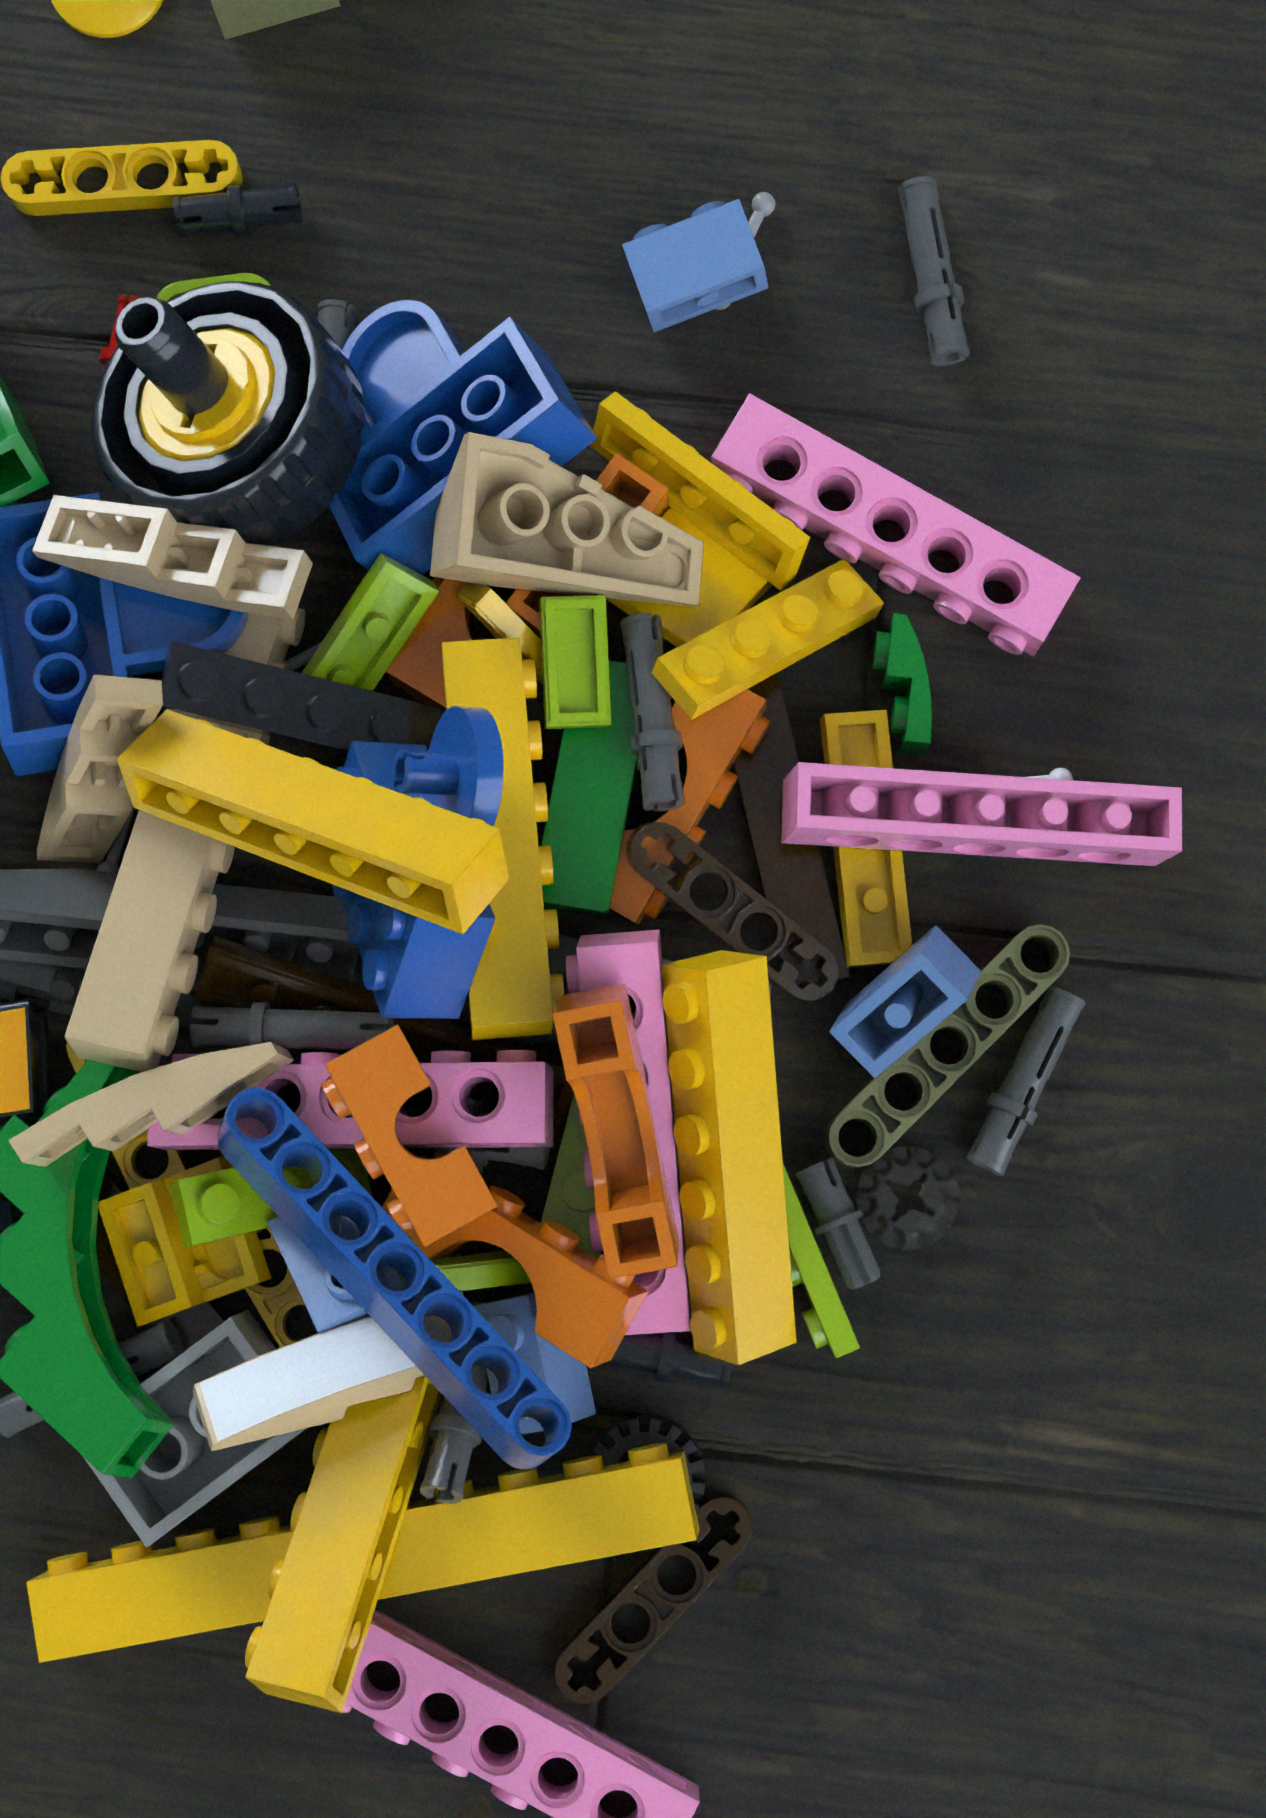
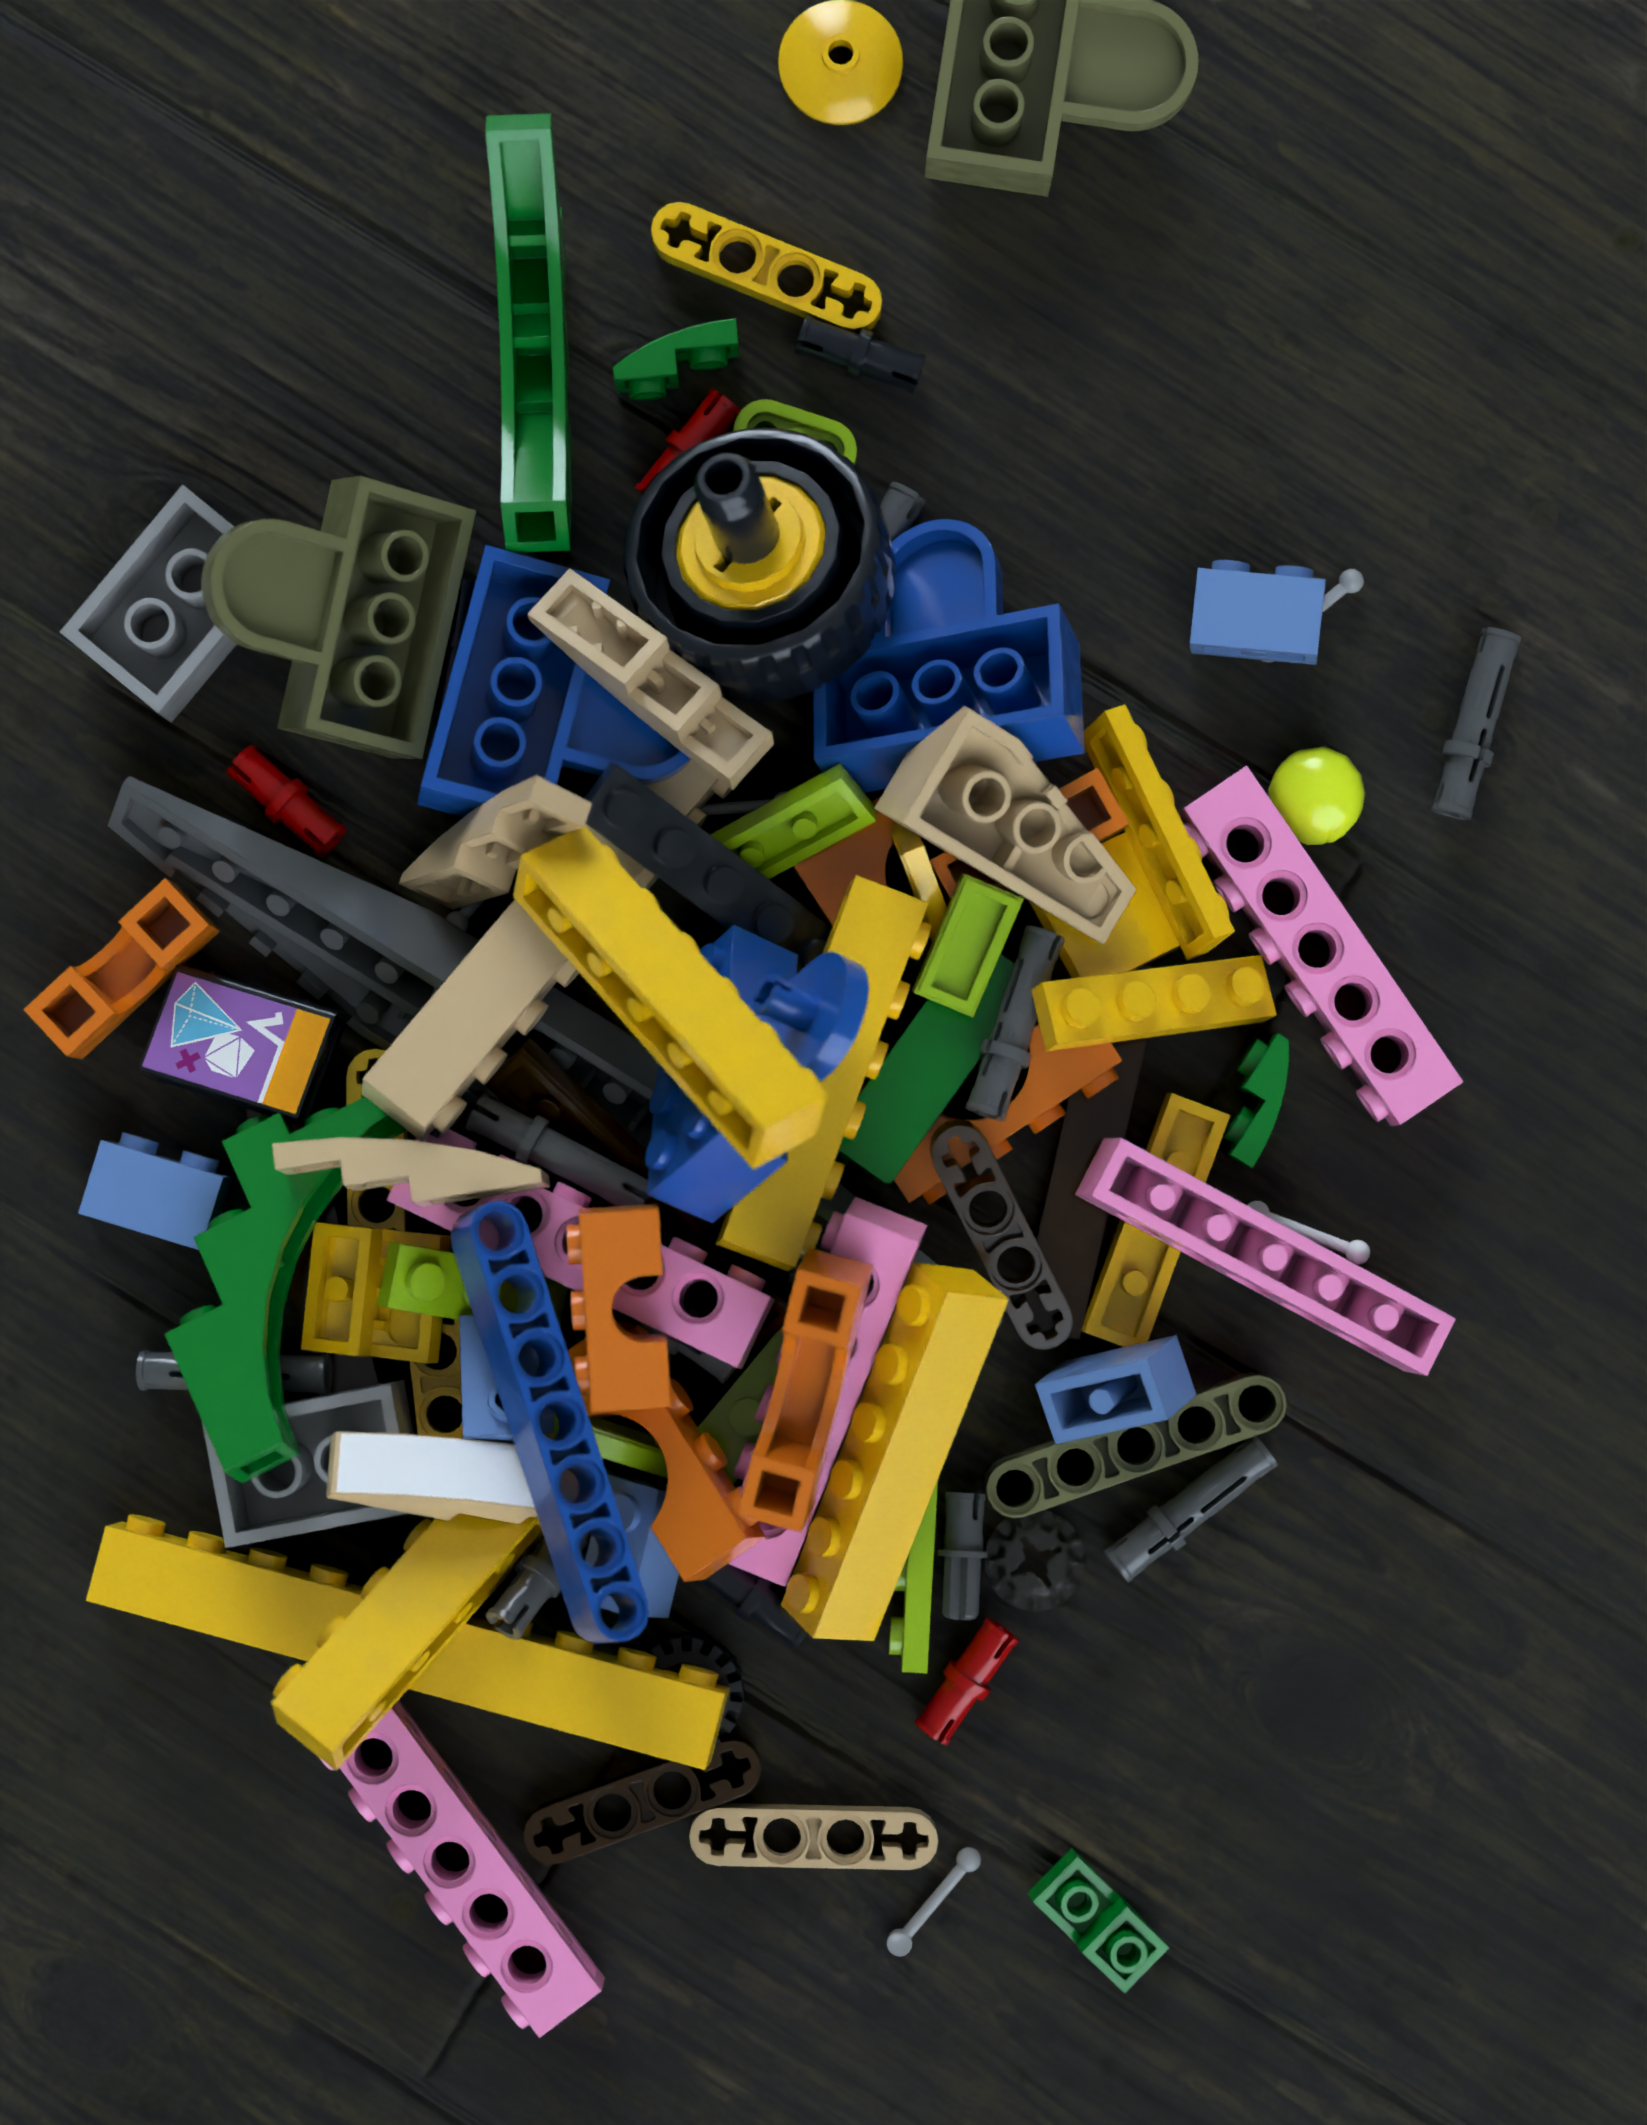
camera: 20 degrees right, 5 degrees up
none -> green slope [613,318,740,401]
none -> tan beam [689,1803,938,1870]
none -> light grey hinge [887,1847,981,1957]
none -> red pin [914,1616,1020,1745]
none -> green slope [1027,1848,1169,1993]
none -> neon yellow hair [1268,747,1365,845]

